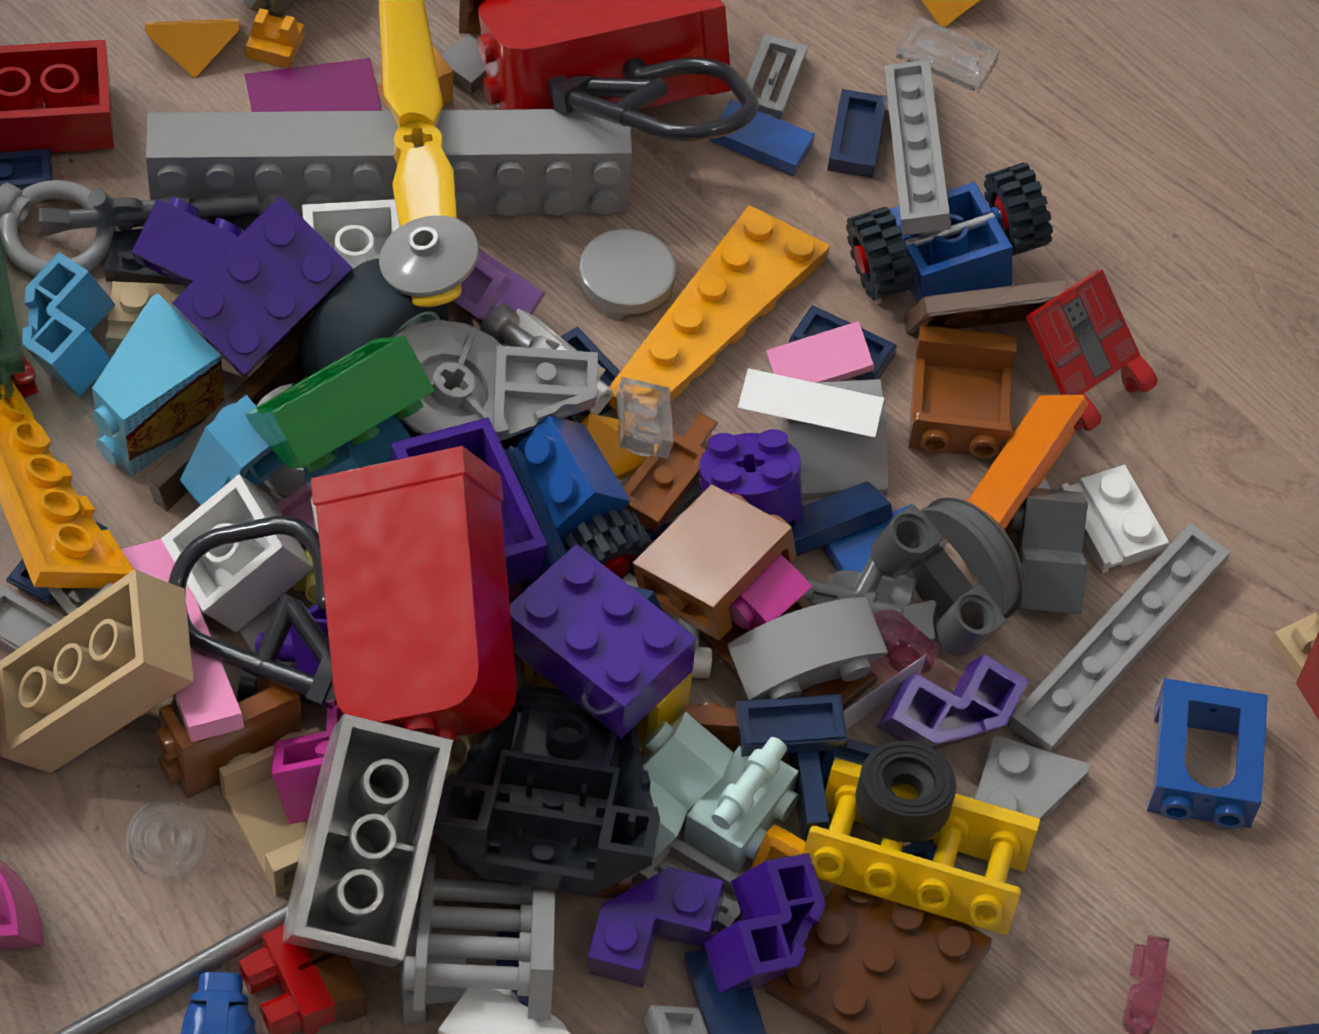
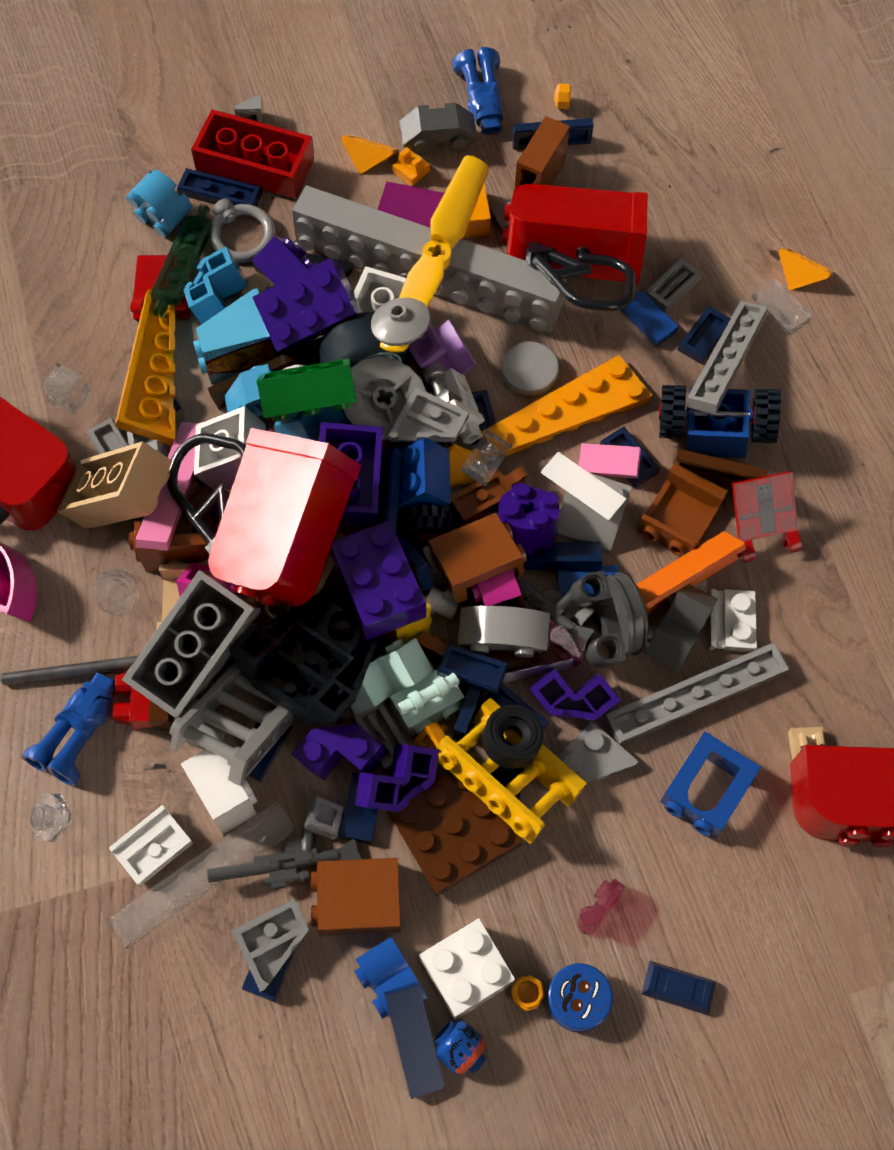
camera: 30 degrees right, 10 degrees up
dark grey piece [38,188,260,236] -> none

